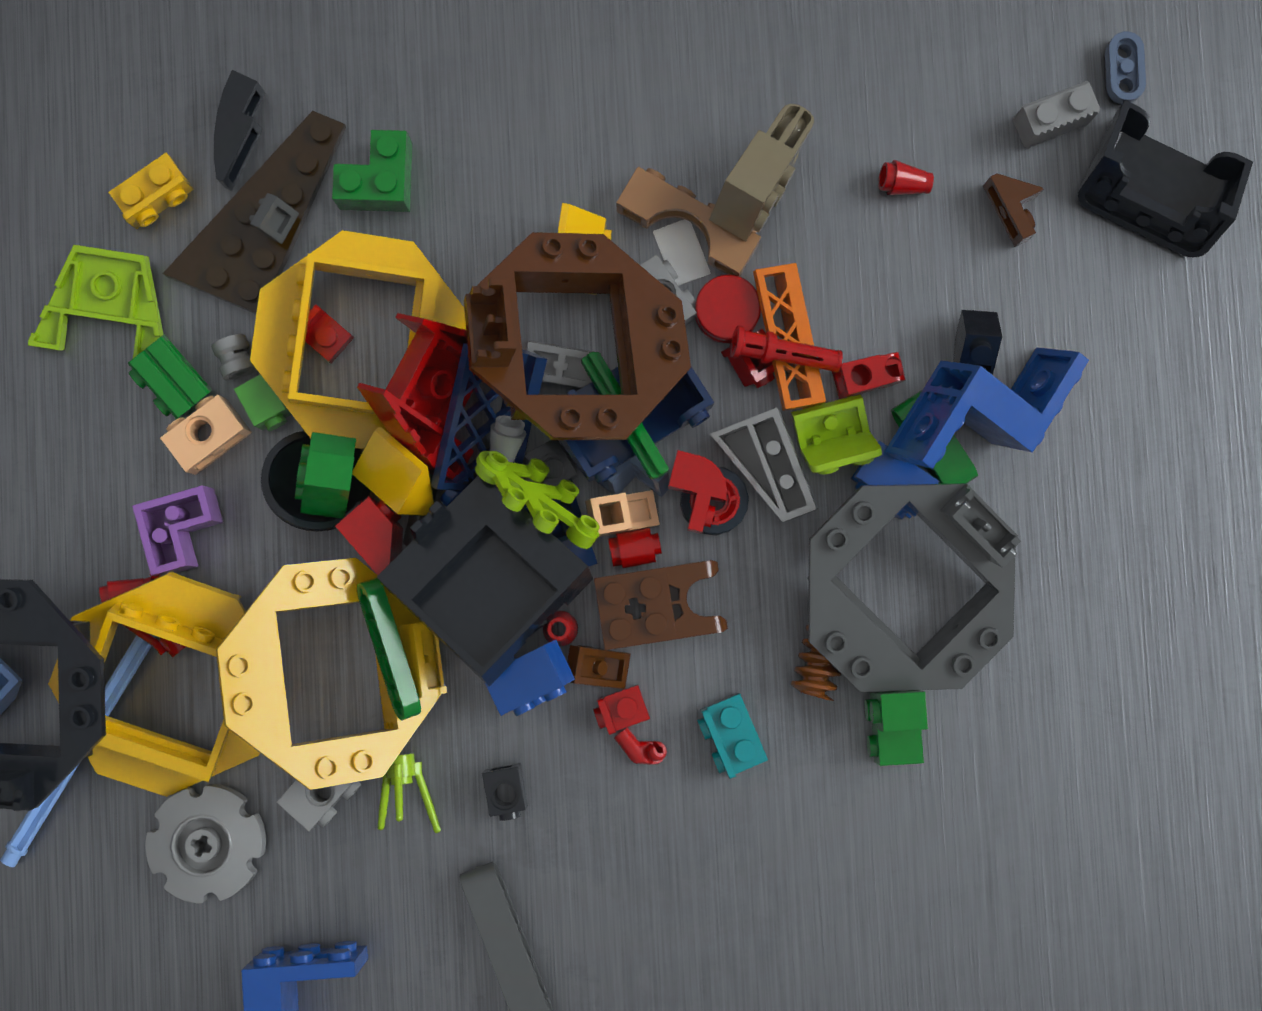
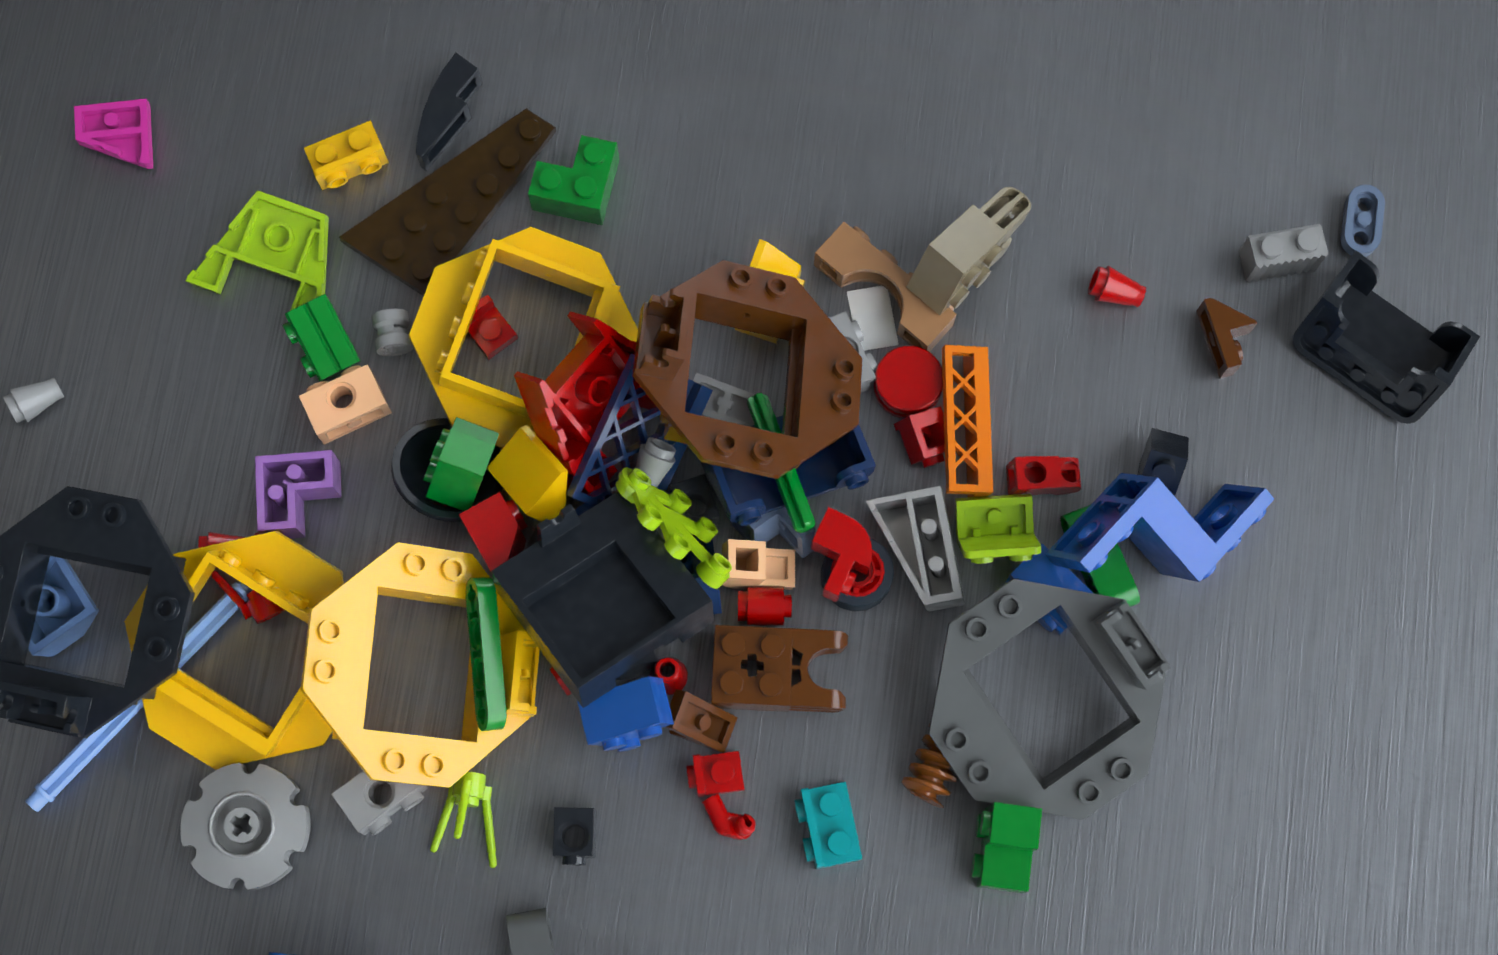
camera: 10 degrees right, 10 degrees down
bright green brick [234,375,292,431] -> none
dark grey tile [249,193,299,244] -> none
red pin [730,325,843,373] -> none

